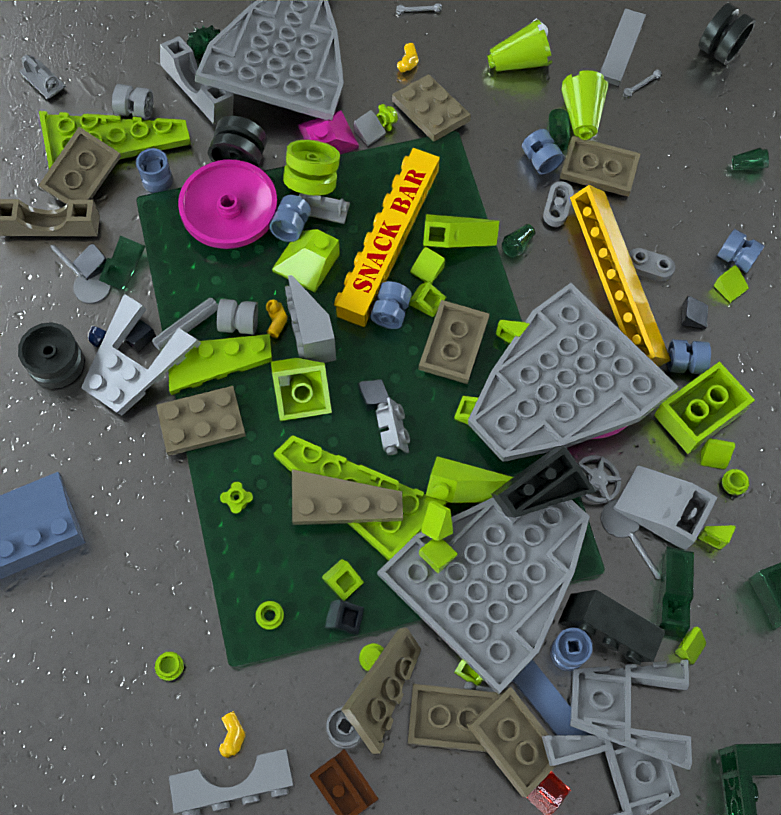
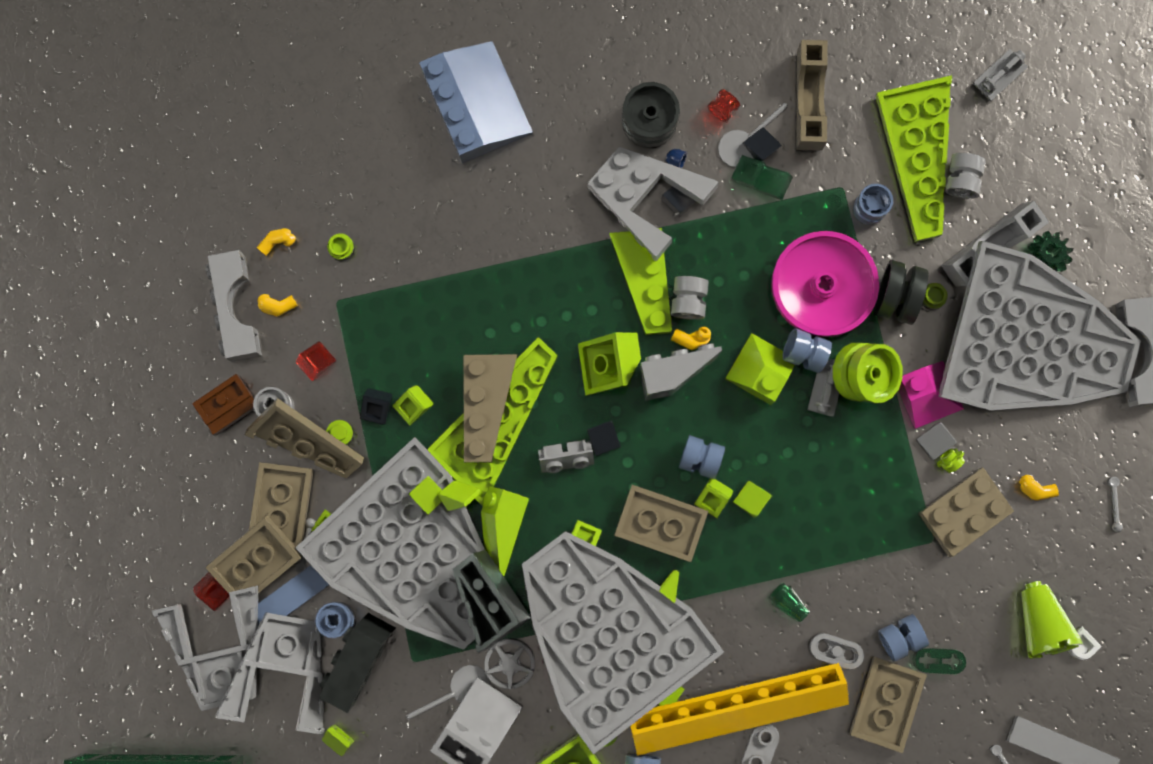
camera: 95 degrees right, 15 degrees up
dark tan plate [38,127,121,204] -> none
light grey axle [152,298,218,351] -> none
dark tan plate [156,386,246,456] -> none
lime plate [220,482,253,514] -> none
lime plate [256,601,284,630] -> none
yellow brick [334,148,440,327] -> none
lime slope [423,214,499,248] -> none
lime cone [561,70,608,140] -> none
clear green slope [656,547,694,639] -> none
none -> yellow arm [256,228,296,256]
none -> clear red slope [296,341,336,381]
none -> clear red wheel [707,89,740,122]

